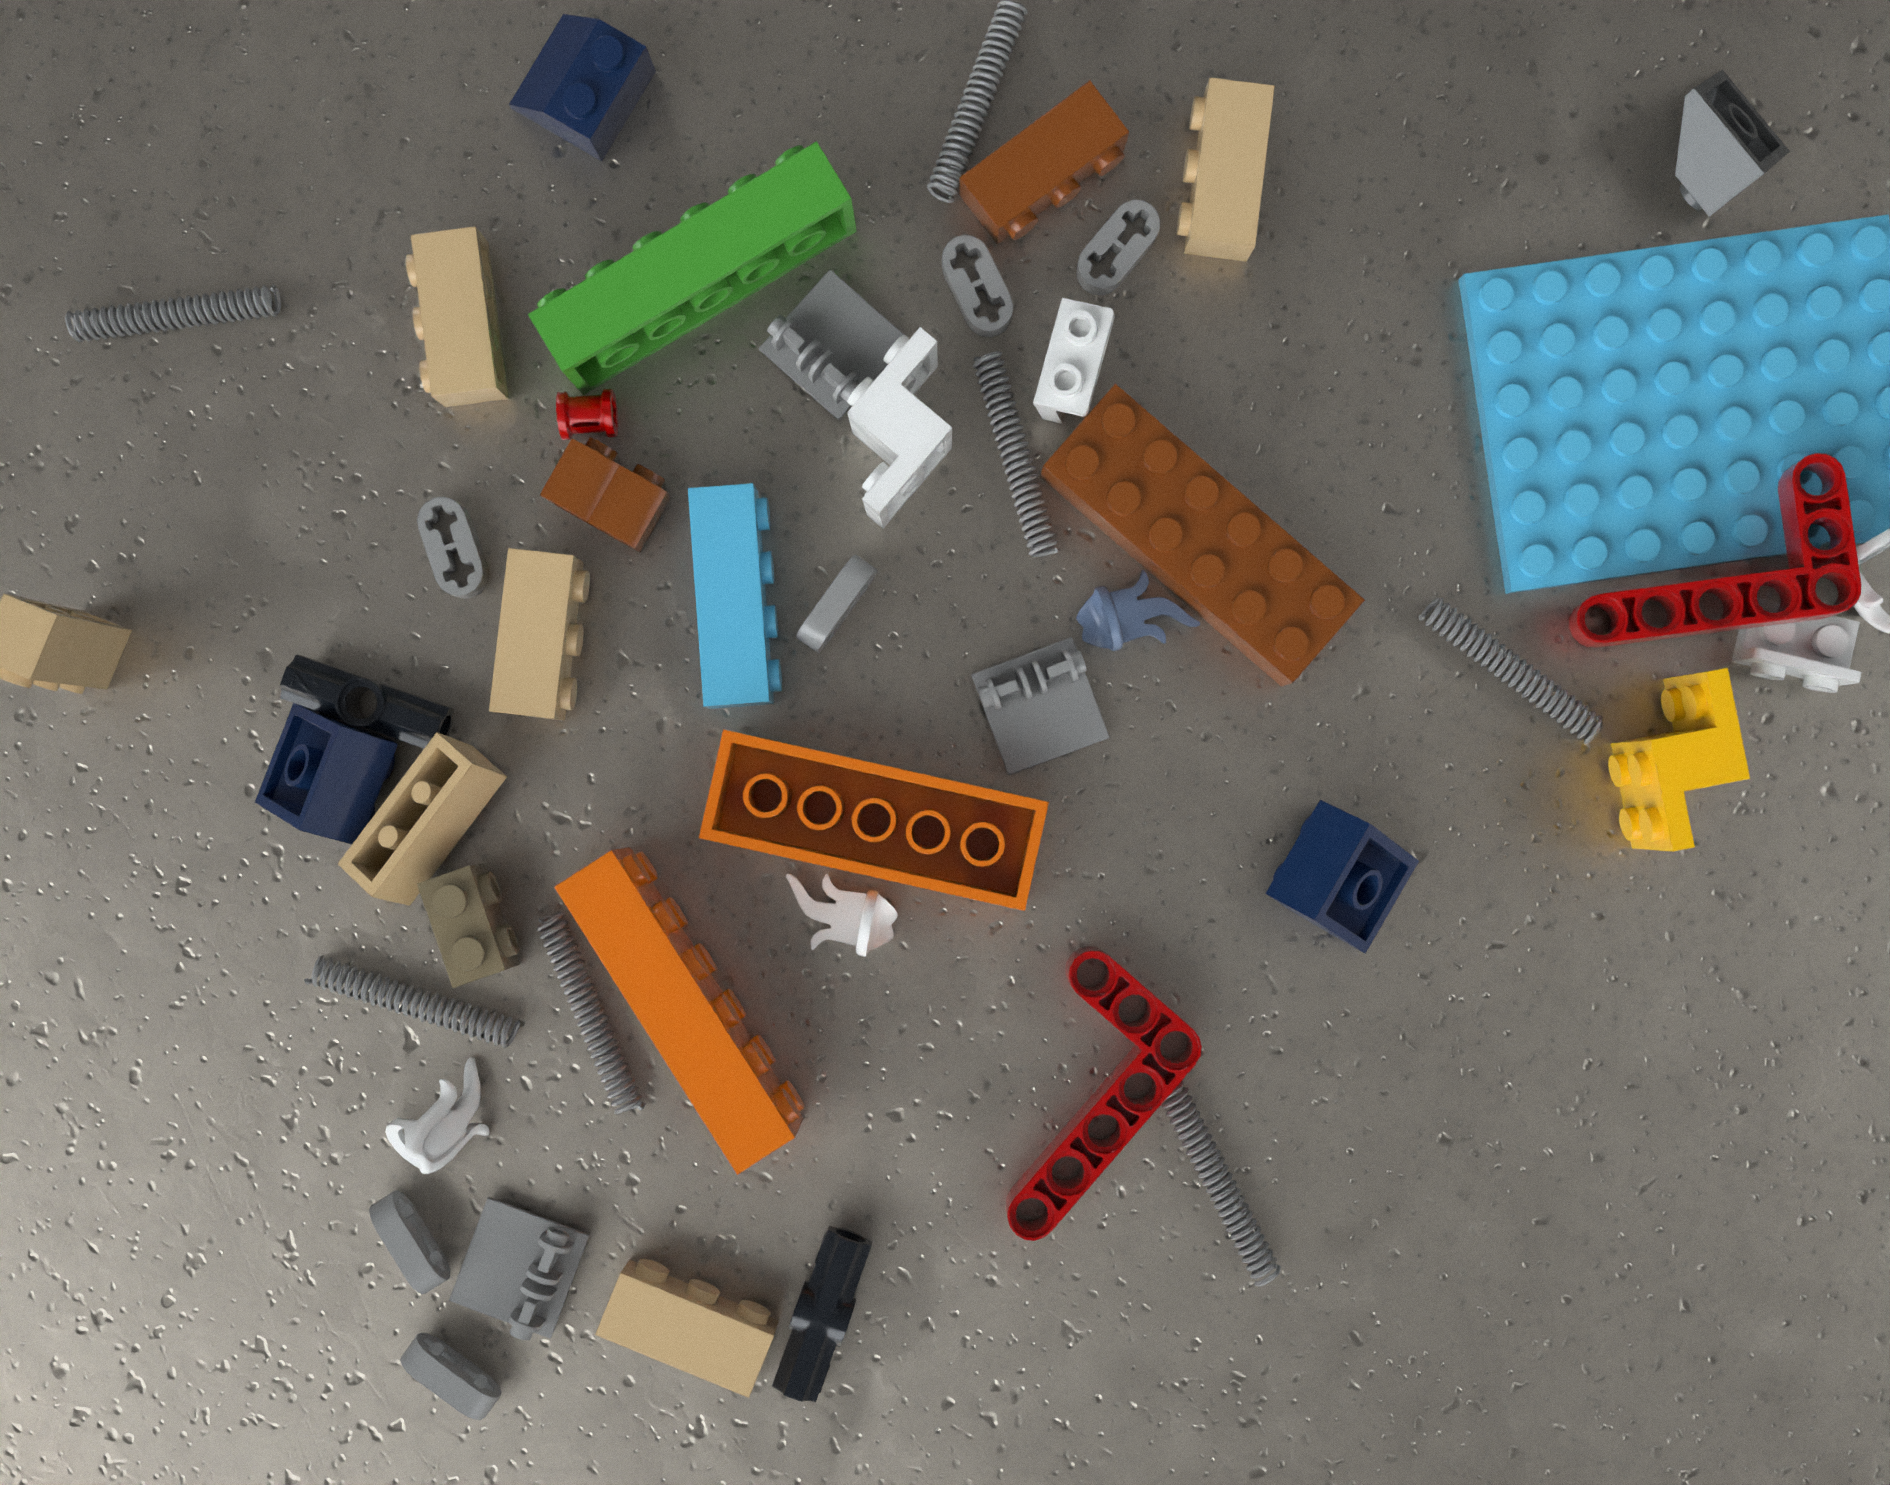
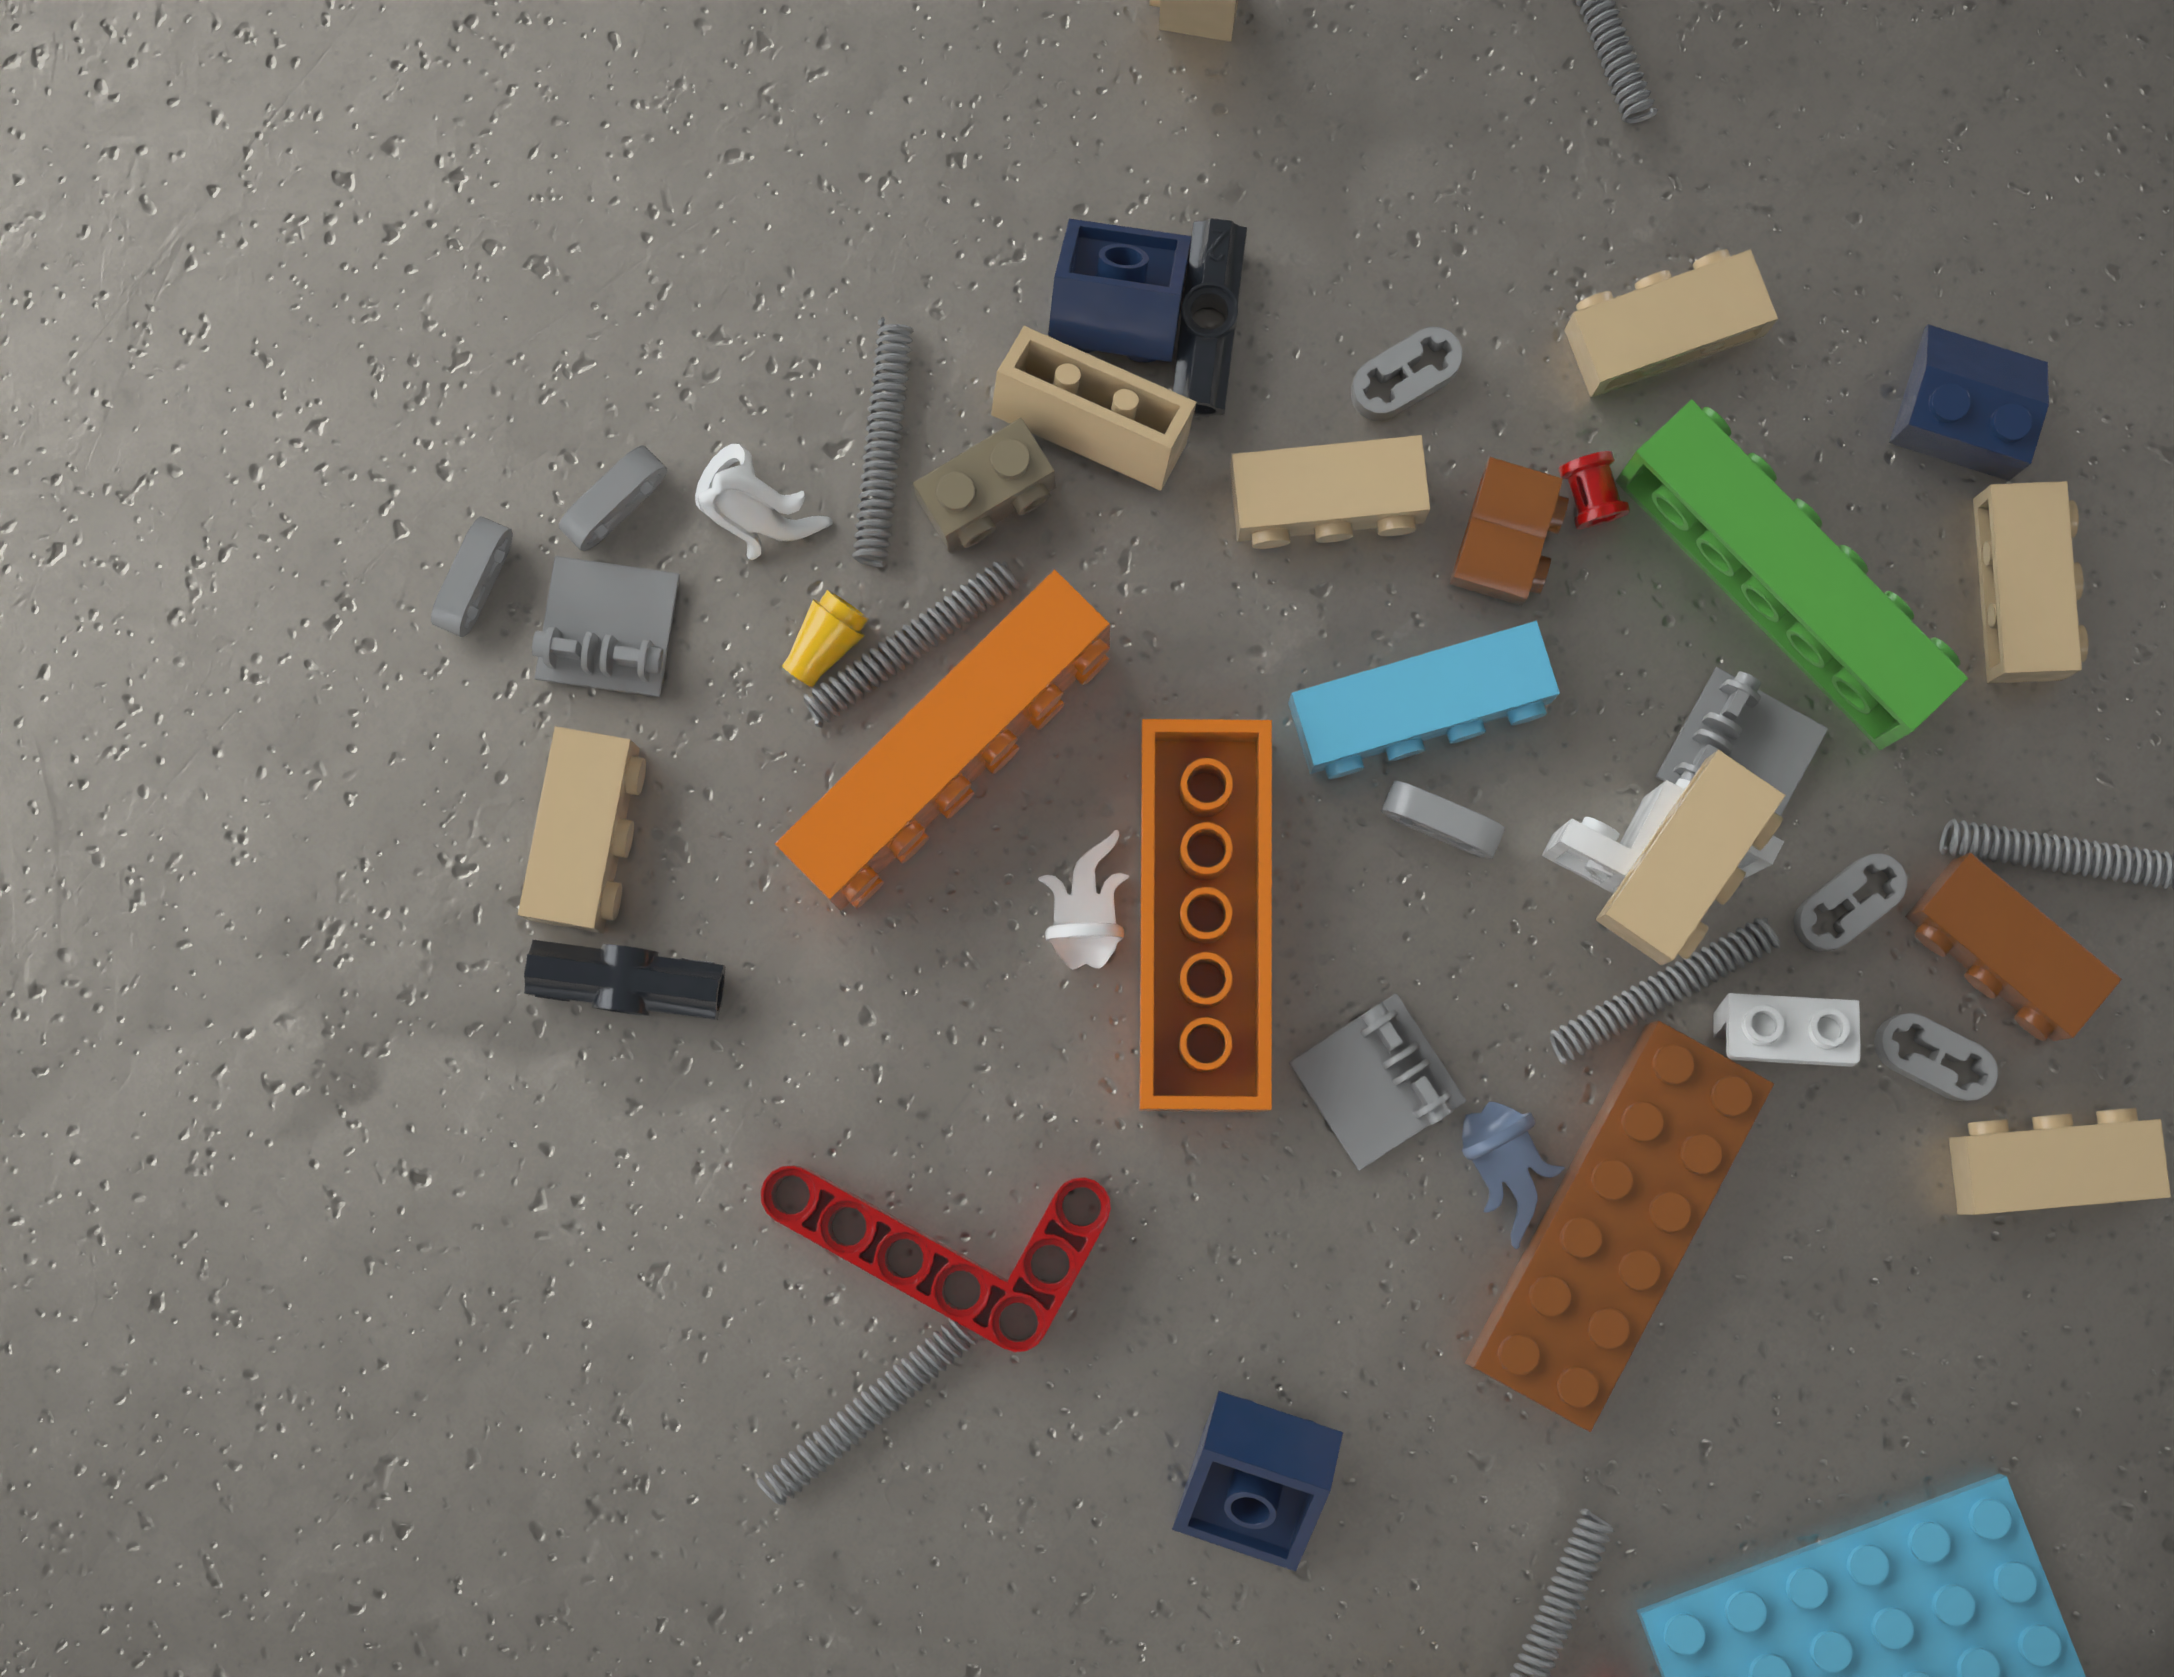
camera: 80 degrees right, 5 degrees down
none -> yellow cone [782,590,869,688]
none -> tan brick [1596,750,1786,965]
none -> tan brick [1973,481,2089,684]

